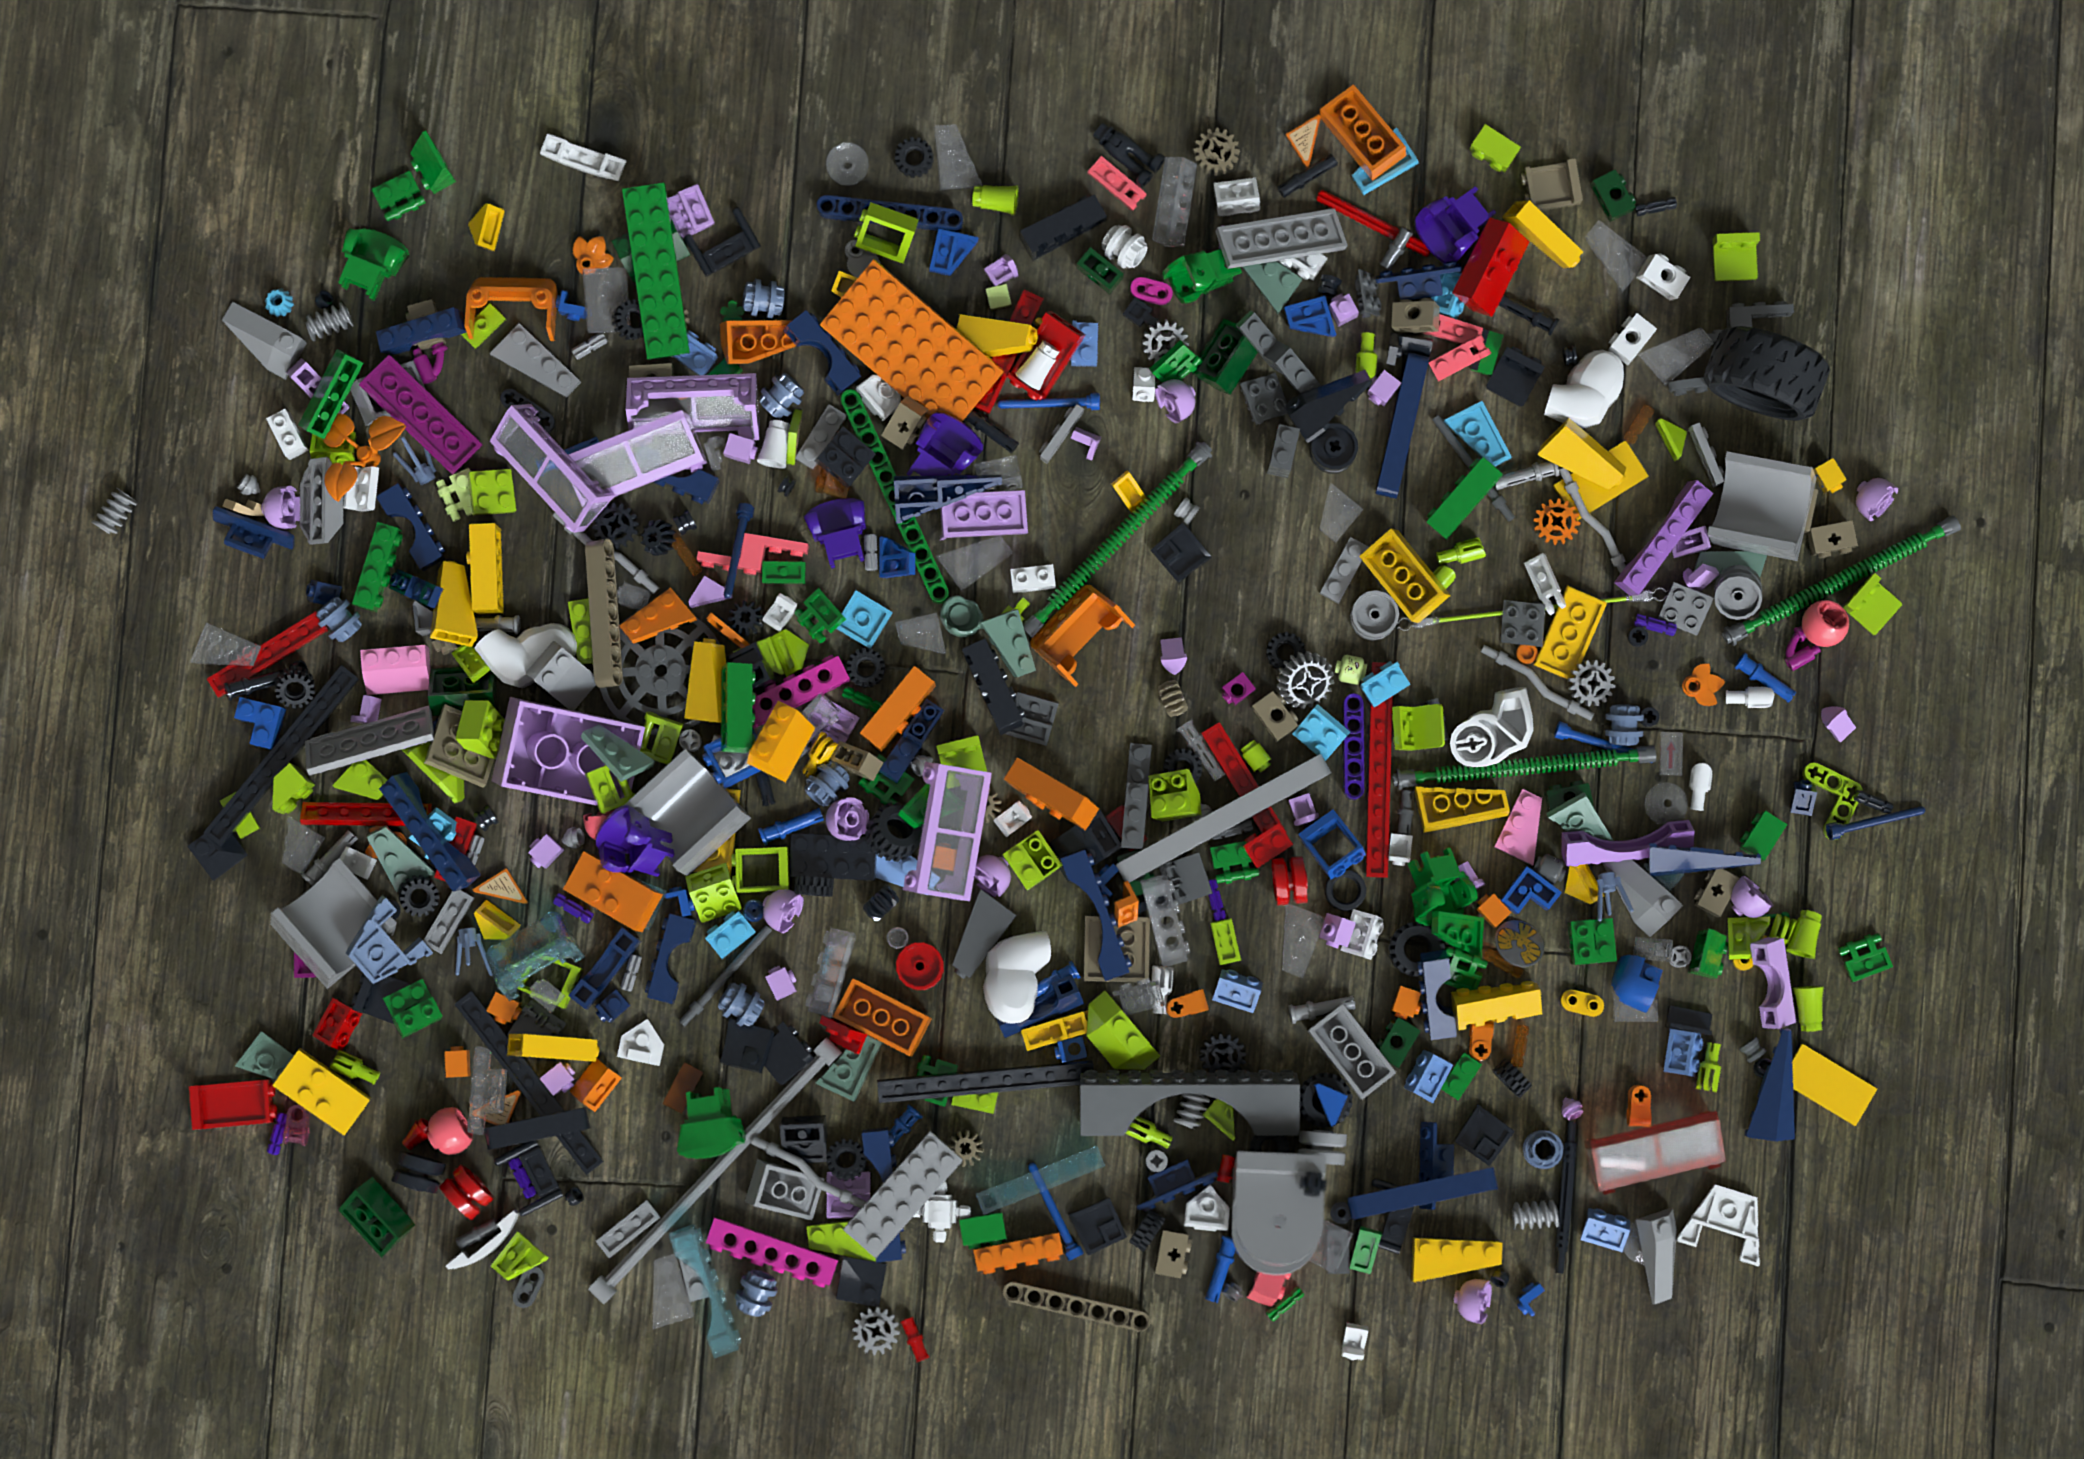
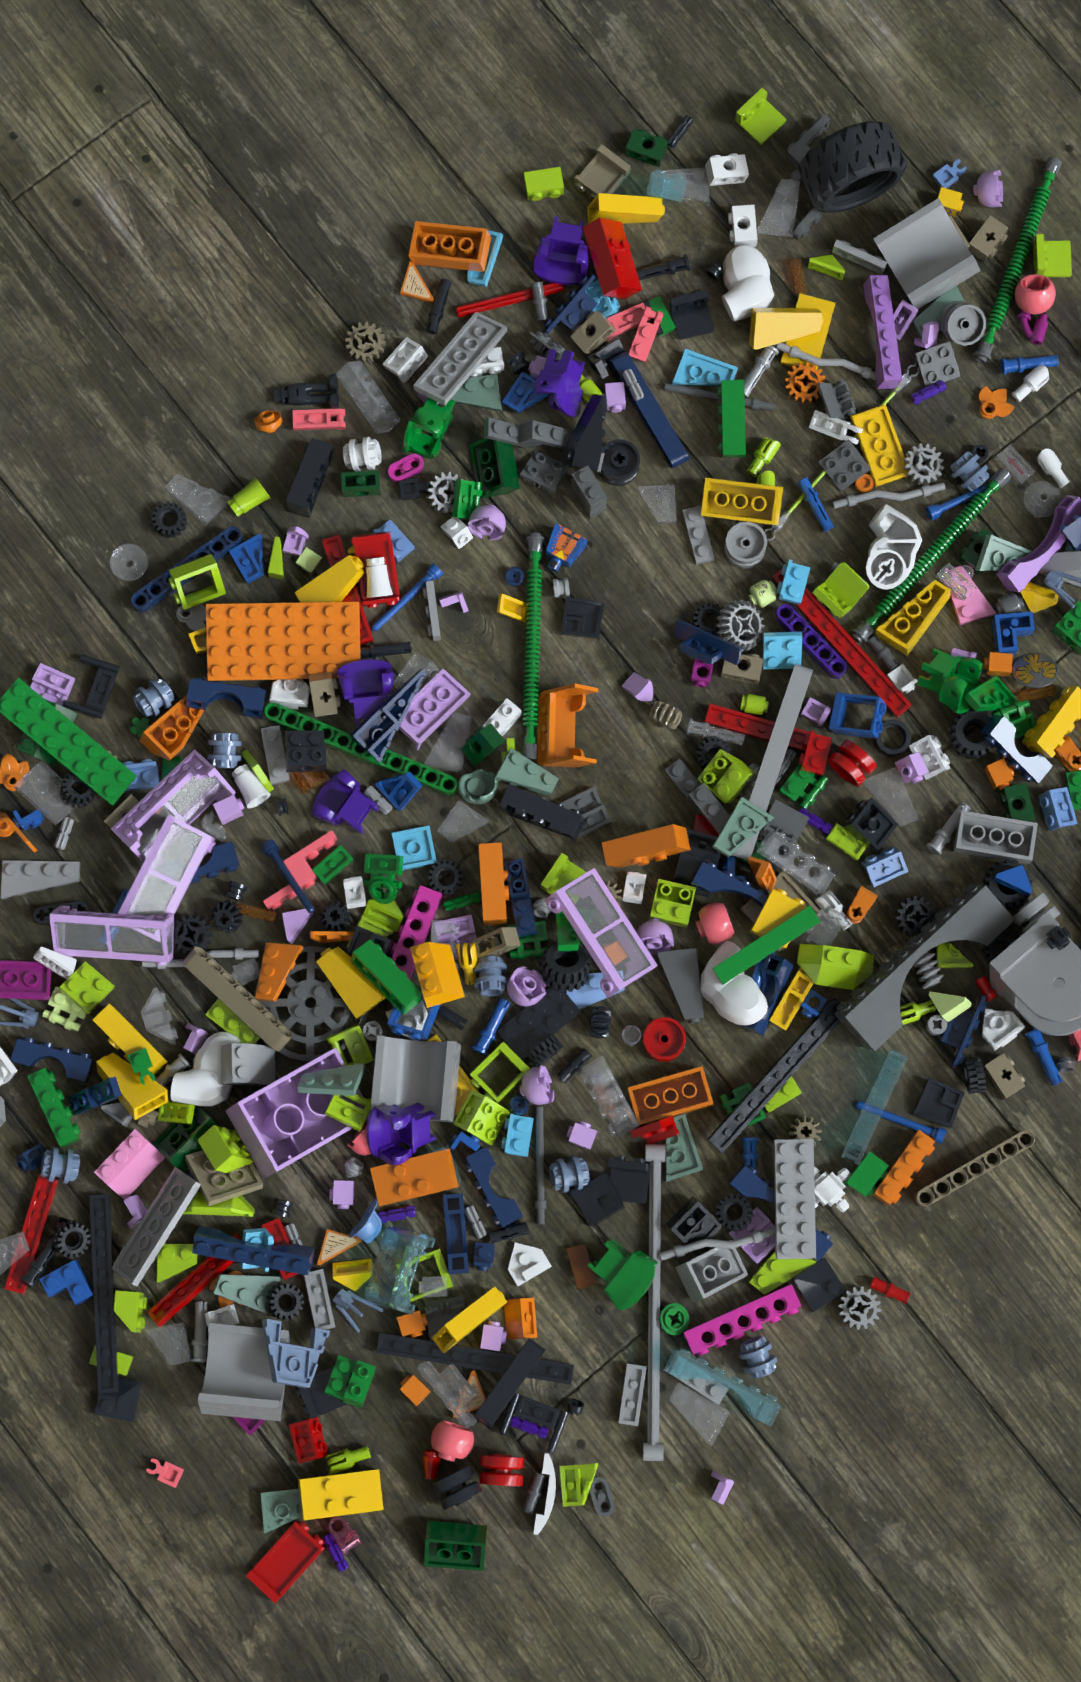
camera: 45 degrees left, 5 degrees down
black bush [1628,627,1648,647] -> none
none -> white slope [33,947,77,979]
none -> green plate [127,1048,156,1085]
none -> clear slope [141,987,178,1045]
none -> coral plate [146,1459,184,1488]
none -> lavender tile [183,1023,209,1055]
none -> orange plate [254,410,282,433]
none -> lime slope [268,537,284,580]
none -> medium blue piece [349,1199,382,1244]
none -> green gear [368,874,398,904]
none -> dark green brick [461,723,505,766]
none -> black pin [489,1222,530,1244]
none -> dark blue tile [505,566,524,586]
none -> dark purple piece [533,349,585,417]
none -> torso [546,523,588,572]
none -> black pin [557,1048,593,1084]
none -> light grey piece [623,369,644,401]
none -> clear light blue brick [646,169,687,202]
none -> green gear [659,1303,689,1335]
none -> dark blue bracket [674,619,742,665]
none -> coral wheel [696,902,735,944]
none -> lavender tile [711,1471,734,1504]
none -> sand green wing [712,797,774,857]
none -> green tile [712,906,821,985]
none -> yellow panel [750,888,807,949]
none -> blue pin [797,477,834,532]
none -> dark grey hinge [817,379,856,419]
none -> black plate [844,798,898,852]
none -> yellowish green slope [929,992,972,1022]
none -> medium blue plate [932,159,967,189]
none -> clear plate [936,563,976,601]

